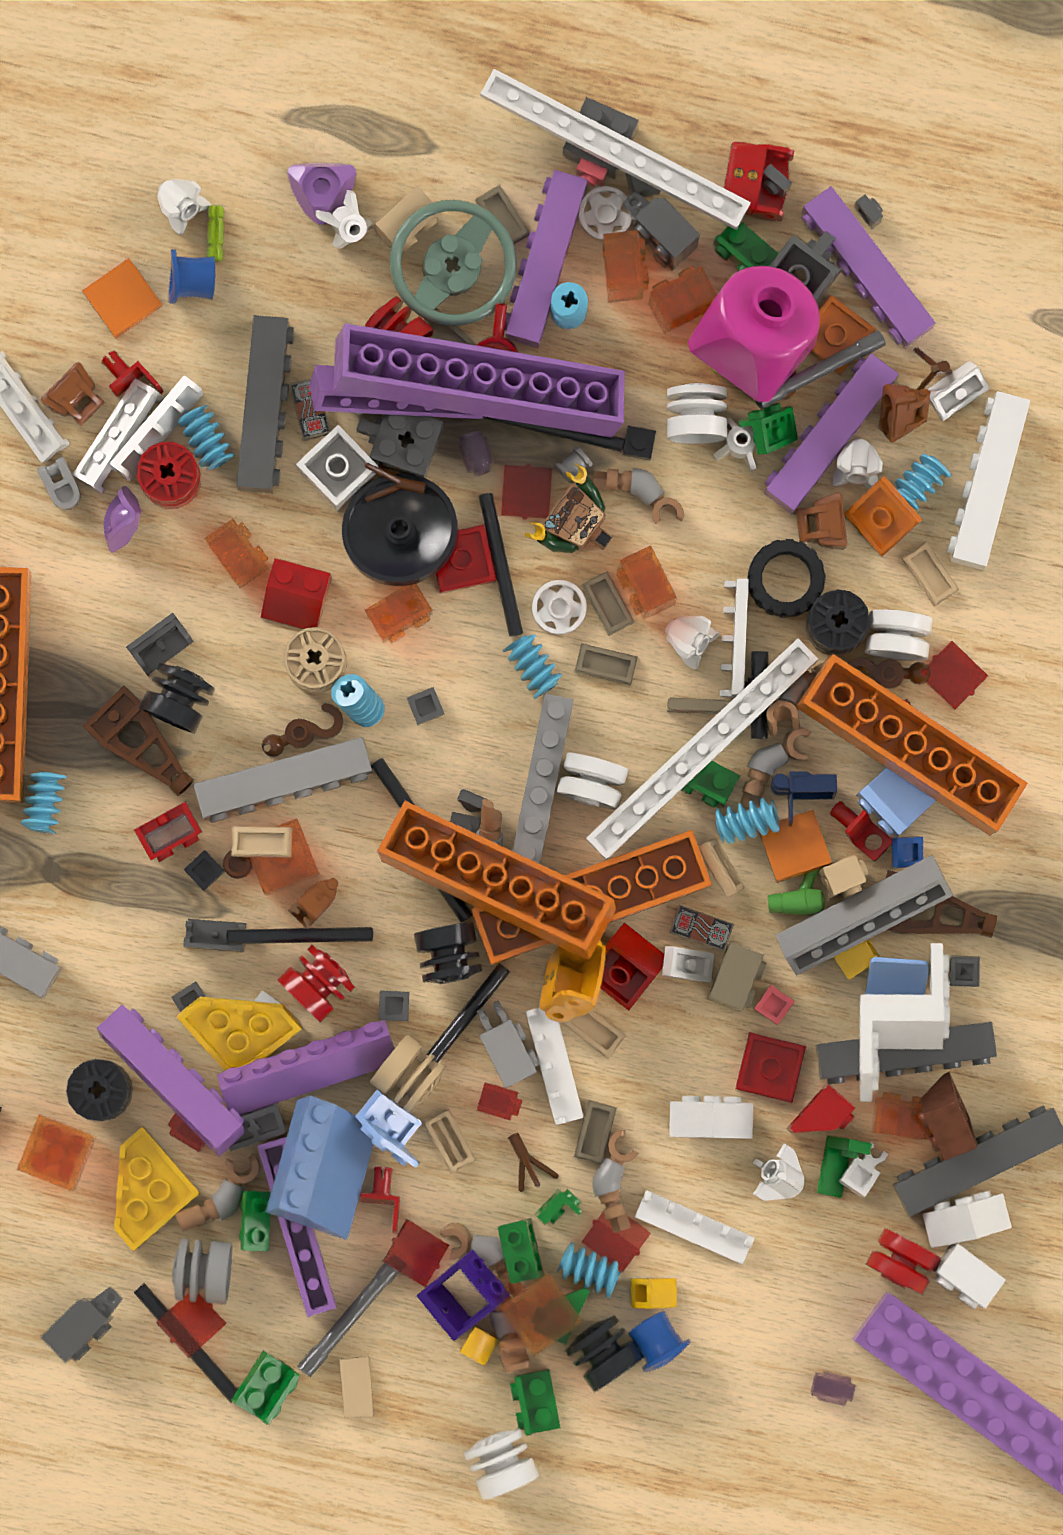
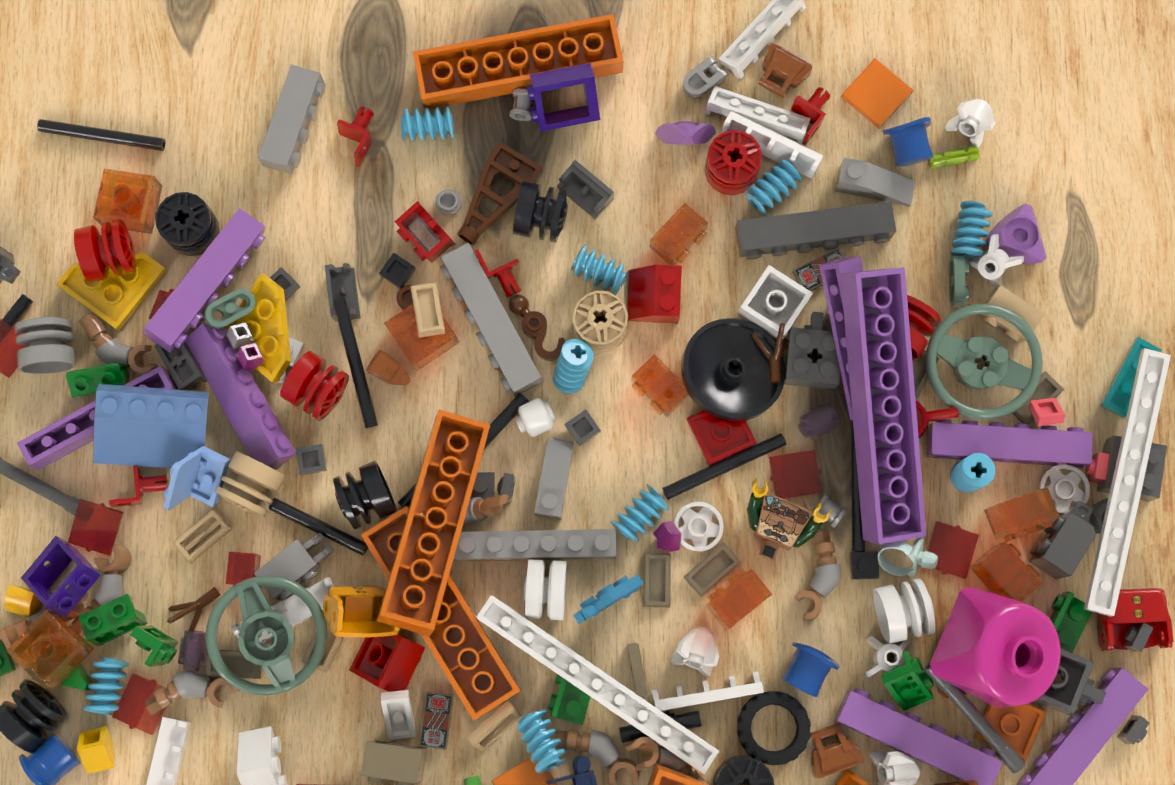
camera: 80 degrees right, 5 degrees down
none -> red wheel [74,219,136,283]
none -> brick [178,630,207,671]
none -> sand green plate [204,288,256,328]
none -> sand green piece [206,575,327,695]
none -> light grey piece [226,323,254,349]
none -> magenta piece [237,343,265,371]
none -> red bracket [337,106,374,167]
none -> light grey plate [436,190,461,215]
none -> red bracket [474,249,522,298]
none -> light grey bush [509,88,532,121]
none -> white head [515,398,556,437]
none -> dark purple window [527,63,601,132]
none -> light grey slope [534,438,574,520]
none -> medium azure piece [571,244,629,295]
none -> dark azure plate [573,575,644,624]
none -> magenta piece [653,521,682,552]
none -> blue piece [781,642,839,697]
none -> light grey slope [835,158,915,207]
none -> light aqua piece [877,537,938,579]
none -> clear red piece [927,521,979,579]
none -> sand green plate [949,255,969,307]
none -> medium azure piece [950,201,993,259]
none -> coral plate [1029,398,1065,426]
none -> teal plate [1100,337,1162,418]

